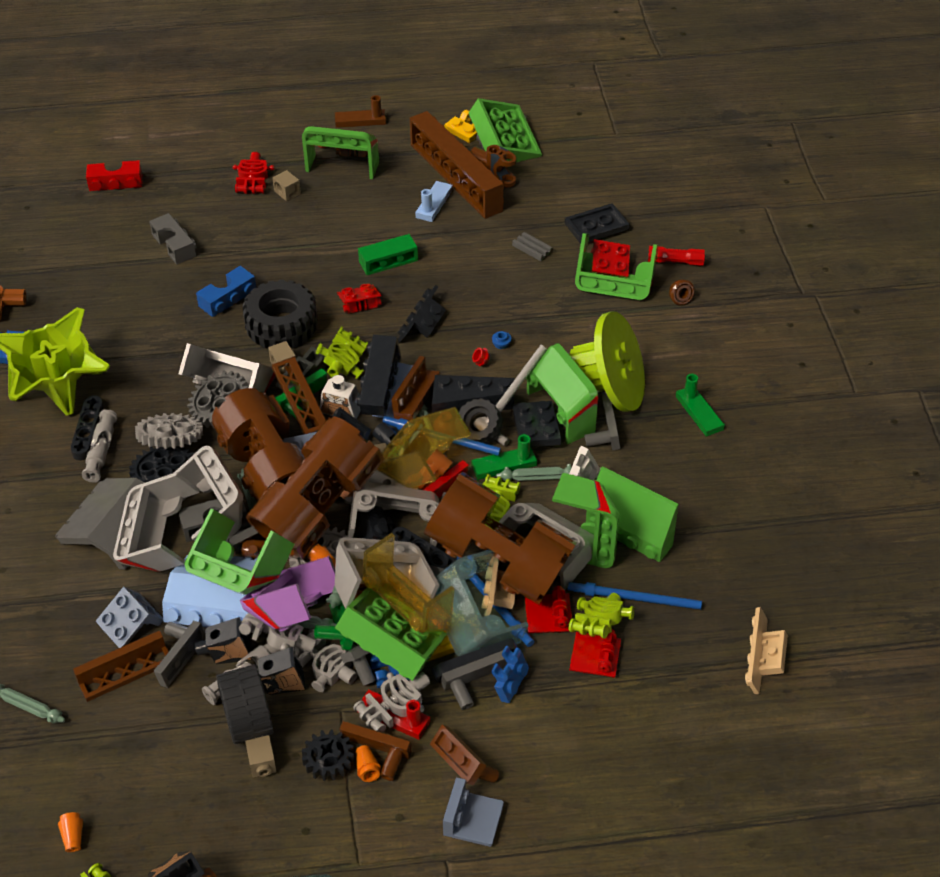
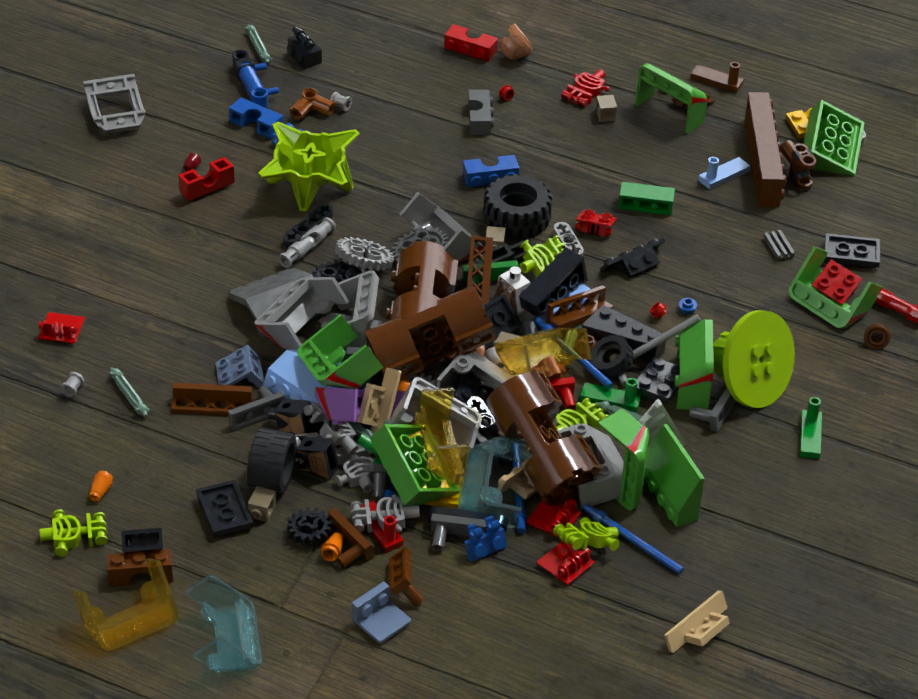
camera: 30 degrees right, 5 degrees down
none -> black plate [196,480,253,538]
none -> light grey bush [330,92,352,112]
none -> tan bracket [357,368,401,434]
none -> red plate [499,85,514,101]
none -> nougat helmet [500,24,533,60]
none -> light grey beam [553,222,584,256]

